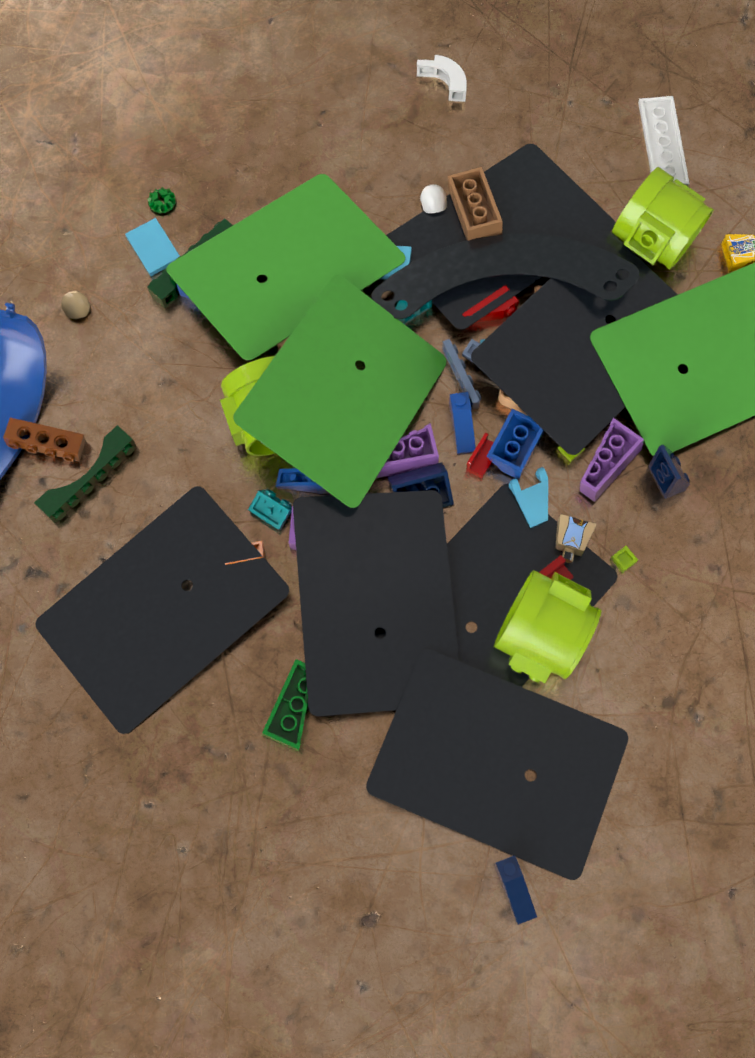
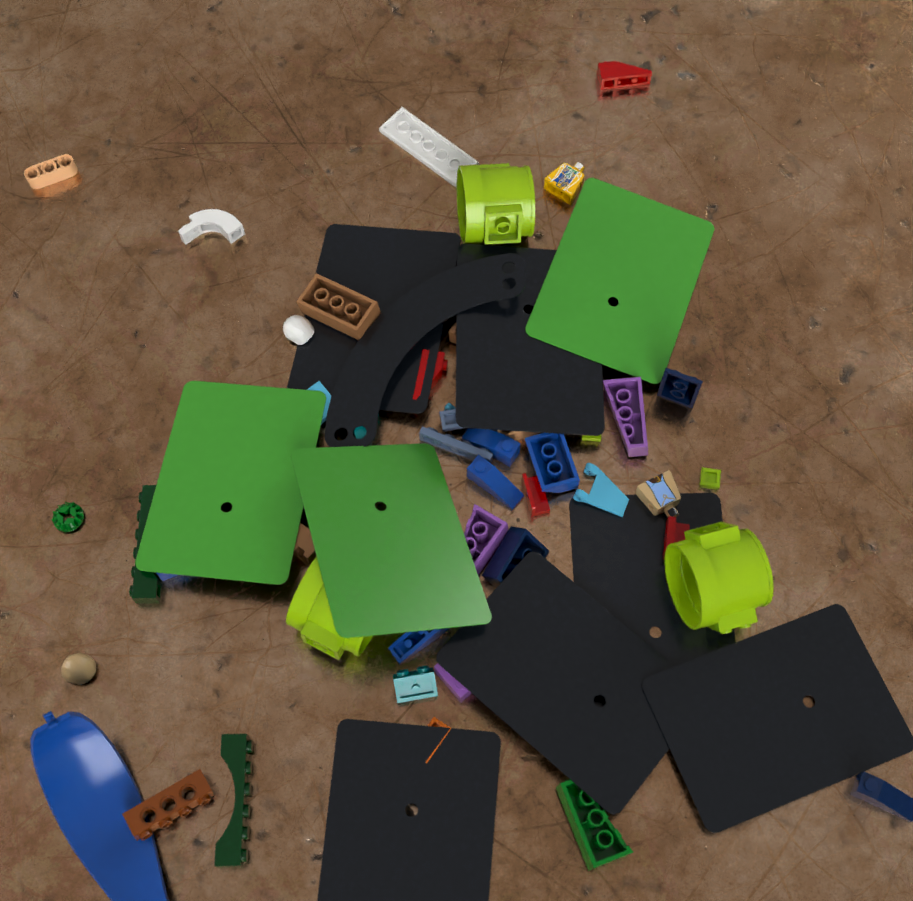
camera: 45 degrees left, 5 degrees down
medium azure tile [125,218,180,277] -> none
none -> blue slope [461,428,521,467]

